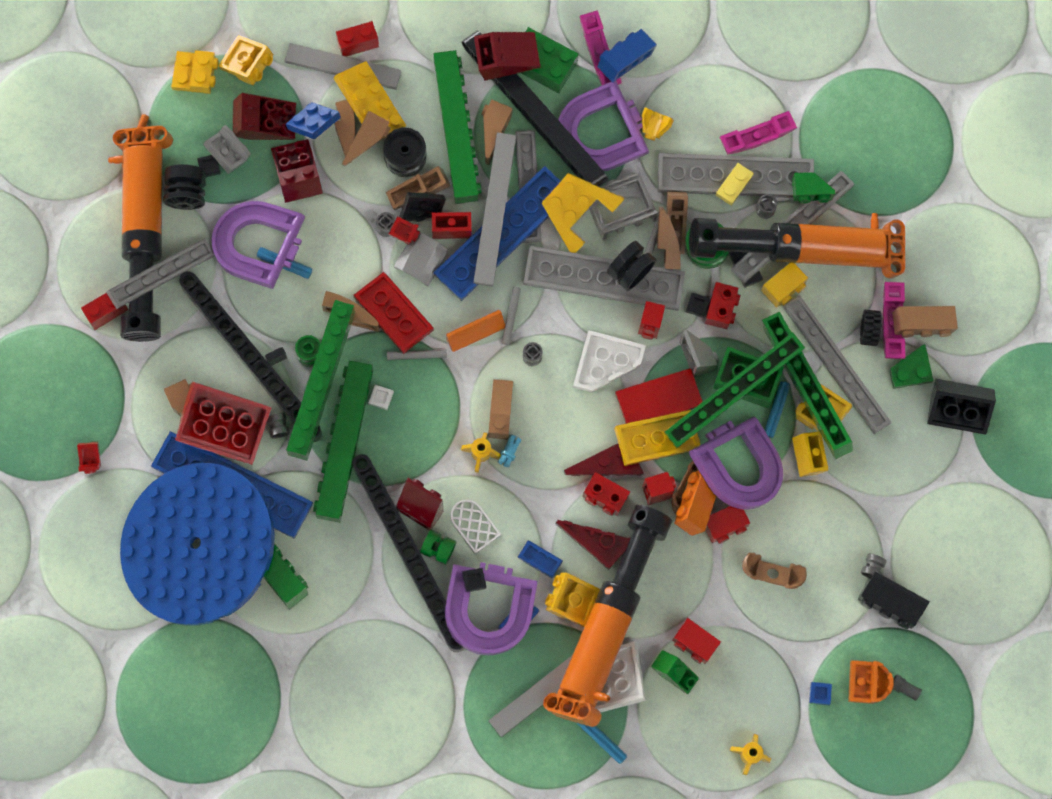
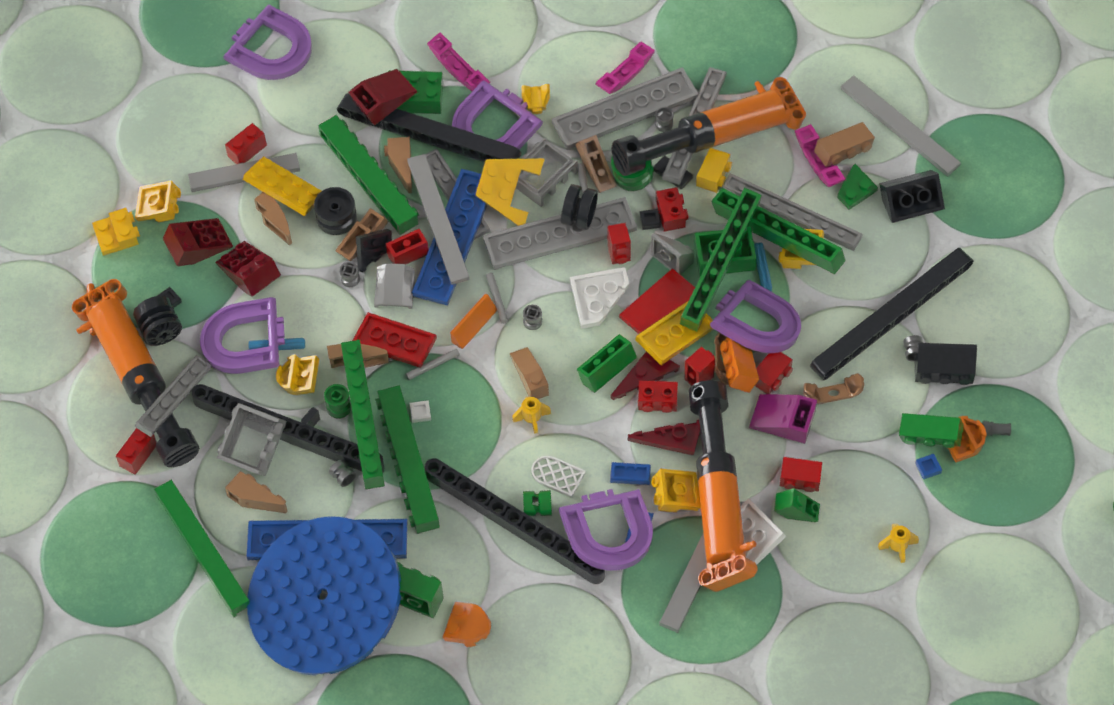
camera: 20 degrees left, 15 degrees down
red bracket [77,442,101,474] -> none
red slope [175,381,272,465] -> none
light grey bracket [203,125,251,174] -> none
blue plate [286,102,341,140] -> none
medium nougat slope [342,111,391,166] -> none
red bracket [389,216,420,245] -> none
dark red slope [396,478,444,531] -> none
black tile [462,568,487,593] -> none
medium azure pin [498,435,521,467] -> none
dark azure axle [577,723,627,764] -> none
blue brick [597,29,657,83] -> none
medium nougat slope [657,207,681,269] -> none
light yellow plate [716,163,754,206] -> none
green slope [792,172,835,204] -> none
yellow brick [792,431,829,477] -> none
black tyre [860,309,882,346] -> none
none -> green tile [154,479,250,618]
none -> window [217,403,286,476]
none -> yellow slope [276,354,319,395]
none -> orange slope [442,602,491,647]
none -> green brick [577,334,637,393]
none -> magenta slope [749,394,817,444]
none -> black beam [810,247,974,380]
none -> light grey tile [841,75,961,177]
none -> green brick [899,413,964,448]

